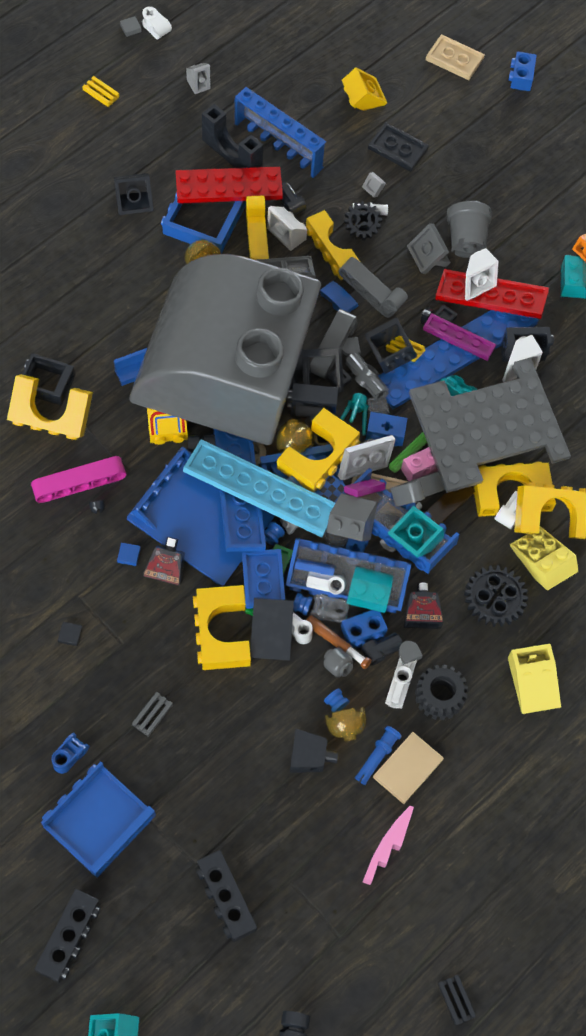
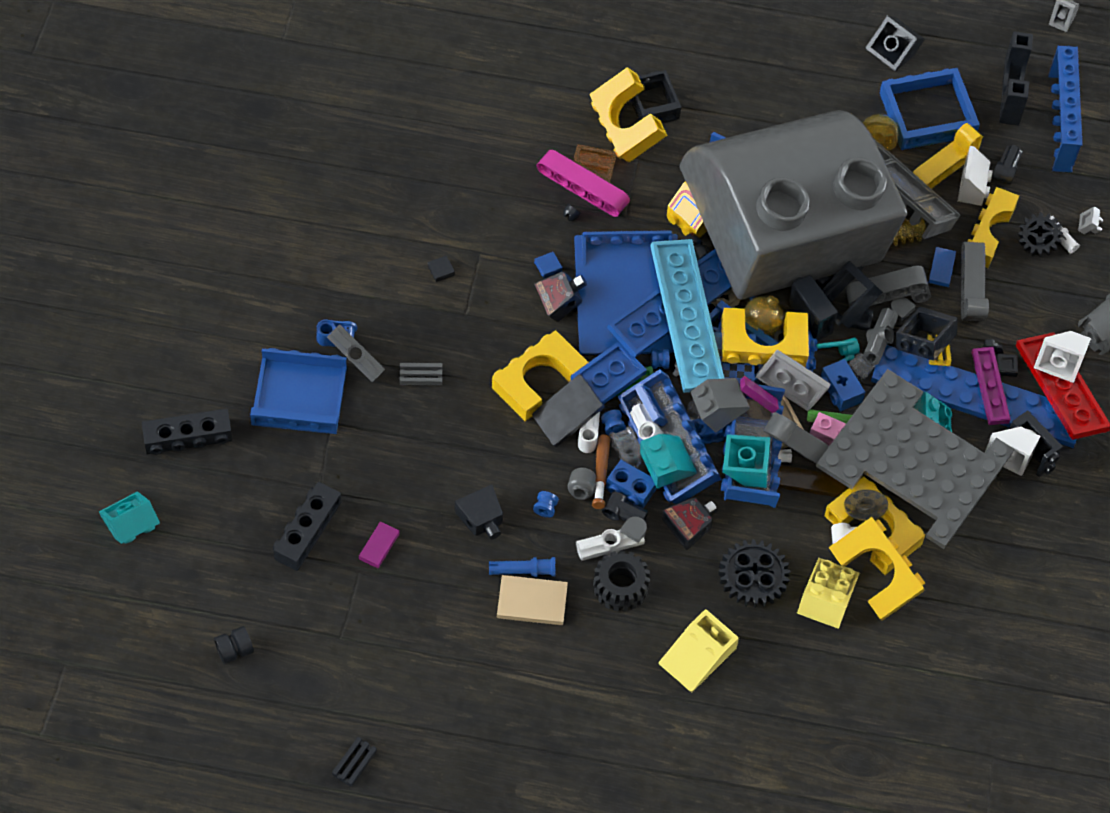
camera: 55 degrees right, 5 degrees down
red plate [176,167,283,203] -> none
clear yellow cylinder [325,707,366,742] -> none
bright pink slope [363,806,414,885] -> none
dark grey bracket [407,223,451,274] -> none
none -> dark grey piece [327,325,385,382]
none -> magenta tile [359,521,400,568]
none -> clear orange wing [573,144,617,183]
none -> clear smoke dish [844,490,888,521]

